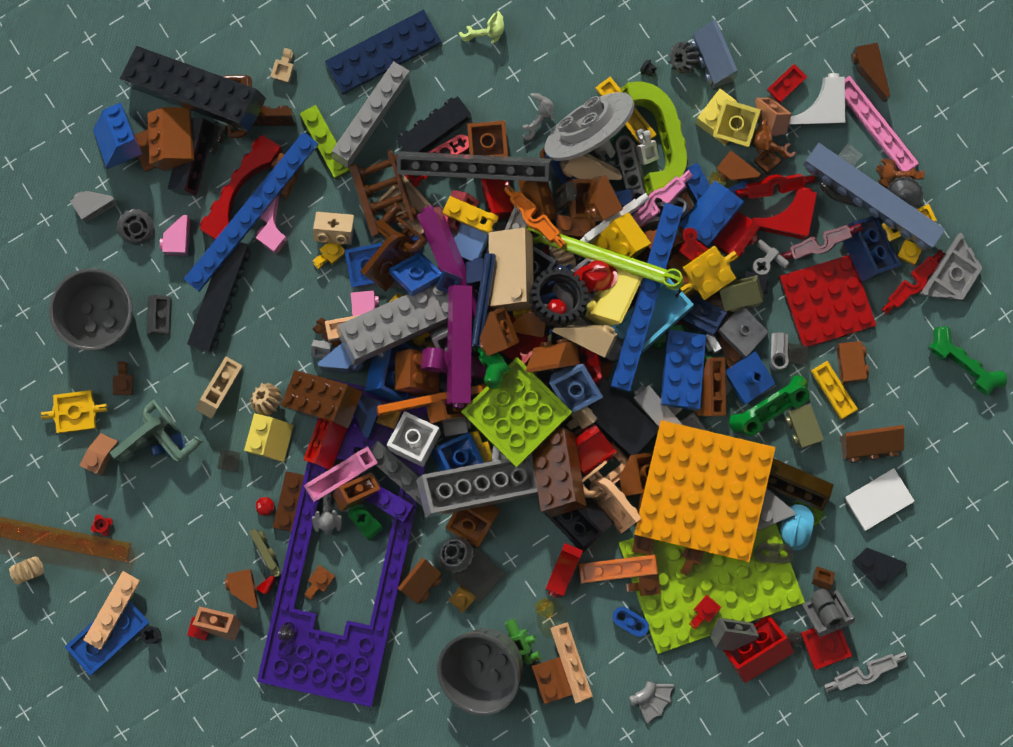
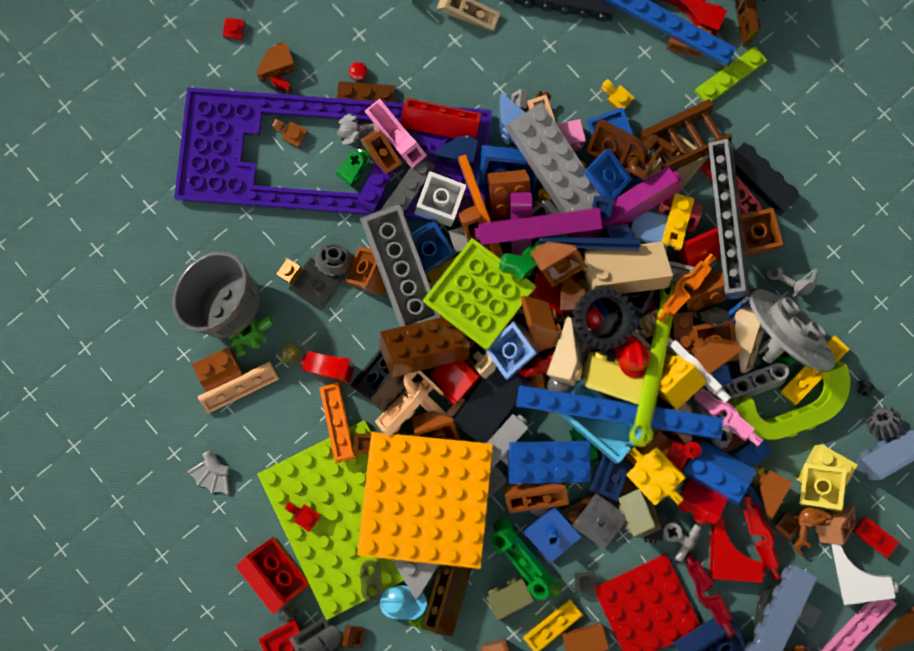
camera: 80 degrees right, 0 degrees up
nougat slope [192,606,242,641] -> none
clear smoke plate [217,450,241,472] -> none
light yellow slope [244,413,294,462] -> none
tan gear [249,383,283,416] -> none
olive hinge [249,528,281,577] -> none
bright pink arch [256,194,288,255] -> none
tan plate [270,48,294,83] -> none
clear smoke plate [278,624,295,644] -> none
reddish brown brick [280,370,362,428] -> none
tan brick [313,212,355,245] -> none
dark blue plate [325,10,441,95] -> none
light grey brick [332,61,409,168] -> none
pearl gold plate [376,404,402,430] -> none
dark orange slope [398,557,442,604] -> none
yellowish green piece [459,11,504,44] -> none
blue plate [612,607,649,637] -> none
reddish brown plate [625,574,661,596] -> none
white plate [636,129,659,165] -> none
reddish brown plate [680,547,705,576] -> none
white plate [705,334,722,355] -> none
dark grey slope [710,618,759,651] -> none
light grey piece [769,333,789,373] -> none

